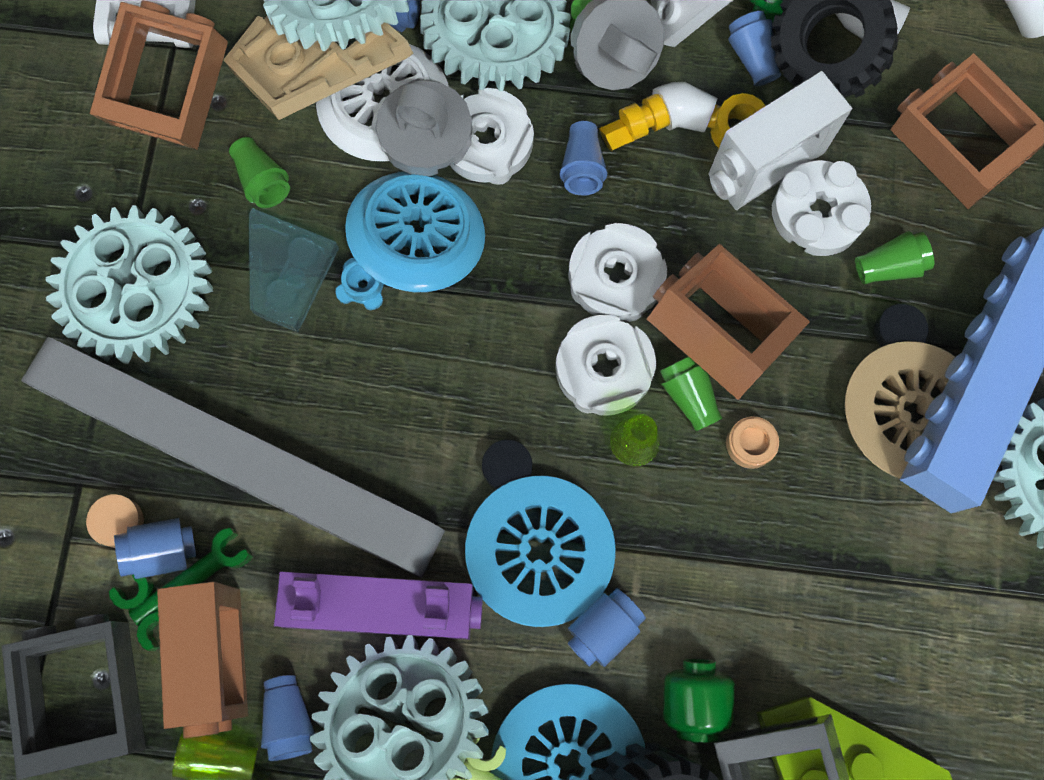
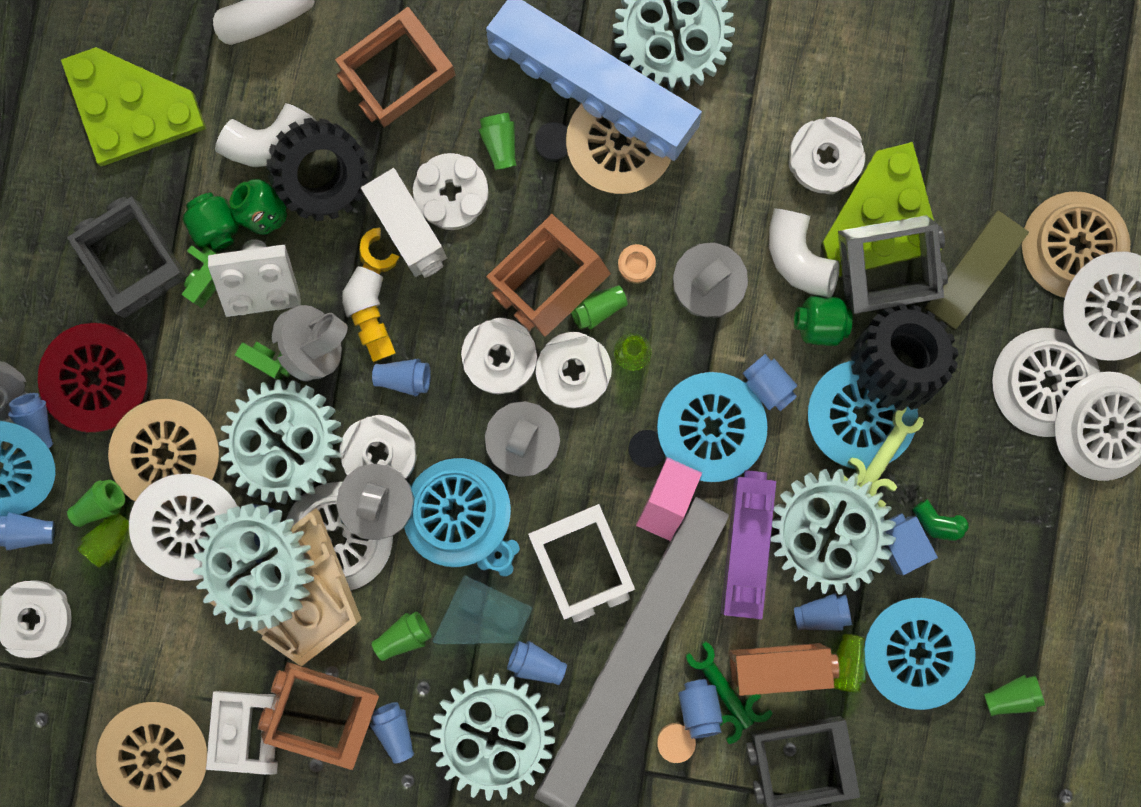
camera: 85 degrees left, 10 degrees up
medium blue cone [728,11,781,86] -> none
none -> medium blue cone [369,702,414,763]
none -> light grey tile [485,401,560,477]
none -> medium blue cone [507,641,567,685]
none -> white window [528,504,635,623]
none -> bright pink slope [636,457,702,541]
none -> light grey tile [673,242,748,318]
none -> white cylinder [769,208,839,298]
none -> white plate [788,117,865,194]

